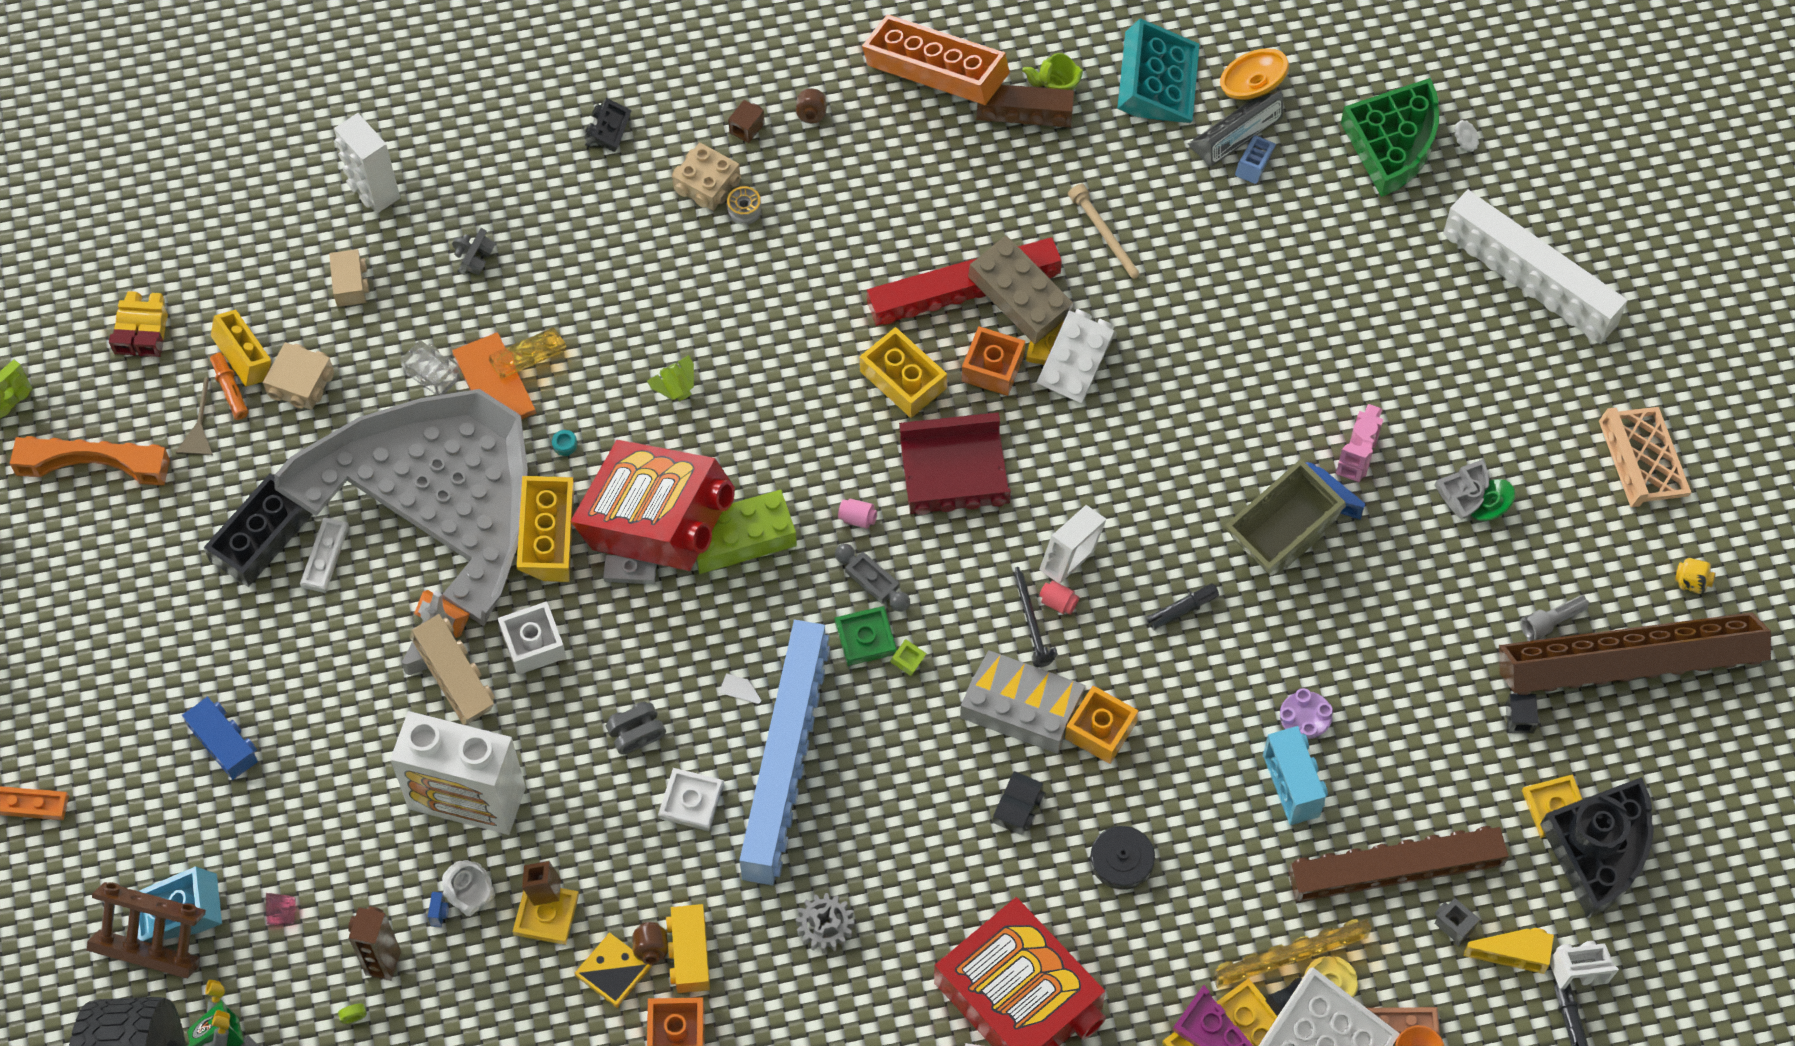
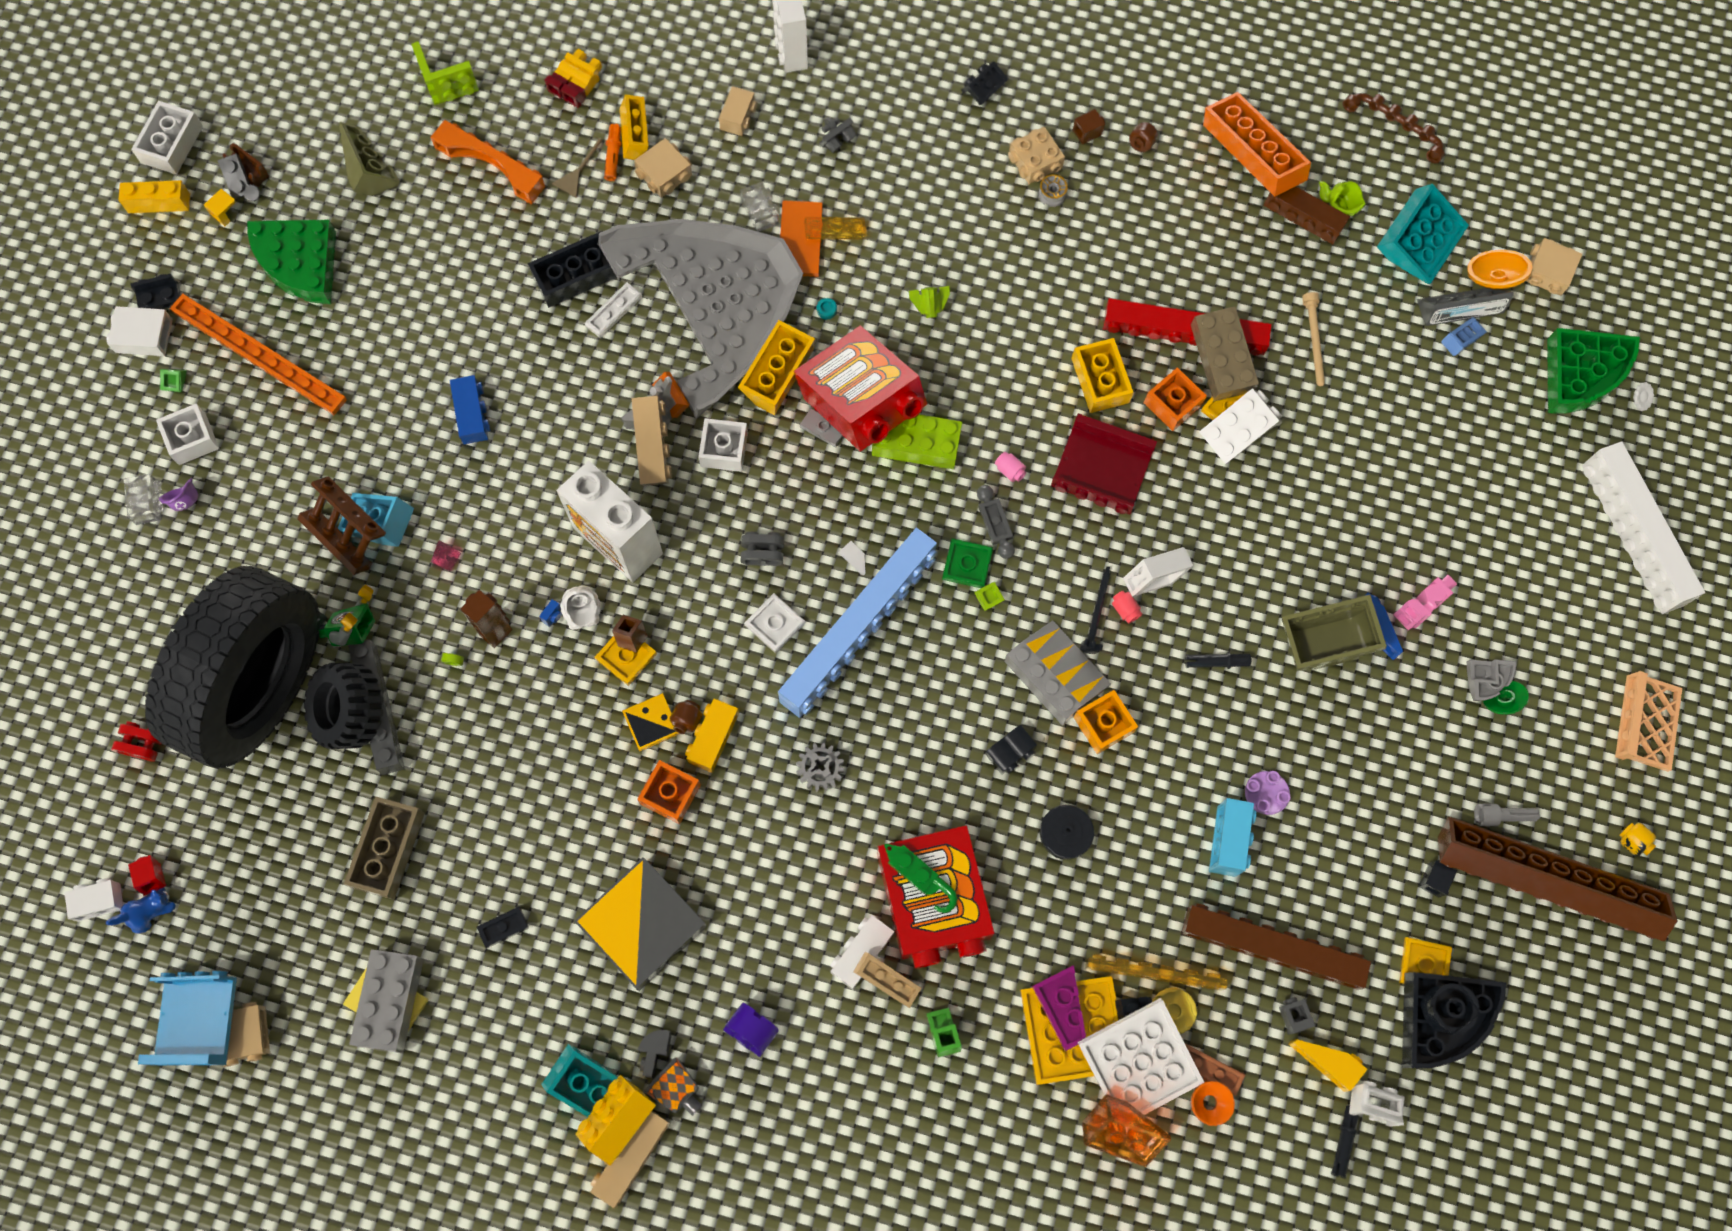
camera: 25 degrees right, 10 degrees up
none -> green plate [884,844,958,913]
none -> tan brick [1526,238,1582,296]

